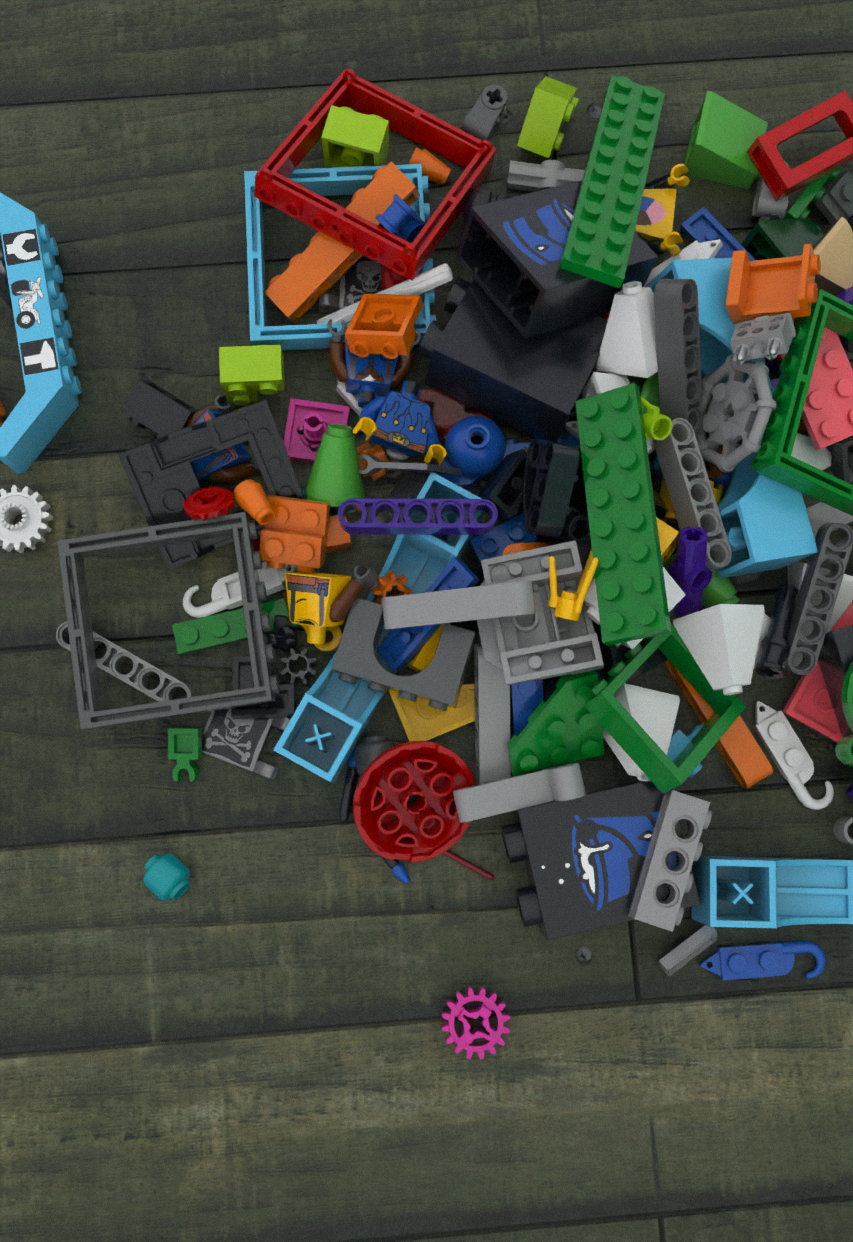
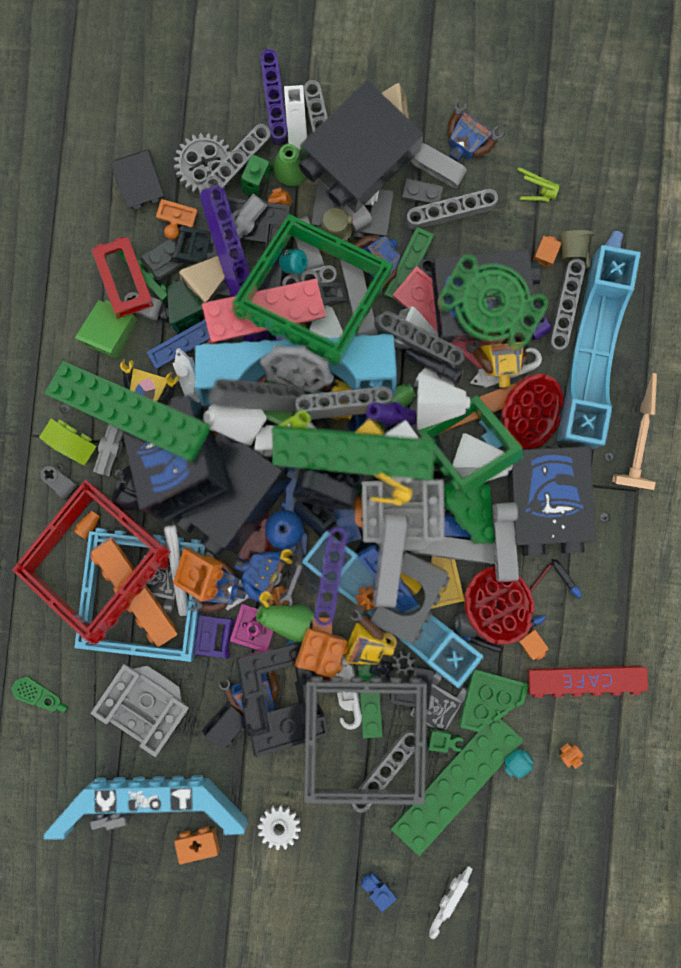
camera: 65 degrees left, 5 degrees up
red gear [183,487,234,521] -> none
lime brick [219,345,285,406] -> none
orange cone [234,479,275,526] -> none
lime brick [321,105,389,168] -> none
blue piece [375,194,426,244] -> none
dark pink gear [441,986,510,1060] -> none
light grey brick [628,790,712,932] -> none
light grey tile [659,925,717,976] -> none
blue plate [699,940,826,981] -> none
orange panel [725,243,821,323] -> none
light grey piece [730,313,797,366] -> none
none -> green piece [11,676,68,714]
none -> light grey slope [90,664,189,757]
none -> dark purple plate [194,615,234,658]
none -> green plate [390,718,524,856]
none -> green plate [458,669,528,732]
none -> torso [466,337,527,387]
none -> red brick [501,374,564,449]
none -> orange brick [518,629,549,660]
none -> red brick [526,665,648,698]
none -> black piece [552,559,582,599]
none -> orange gear [559,743,584,769]
none -> light nougat piece [612,373,657,490]

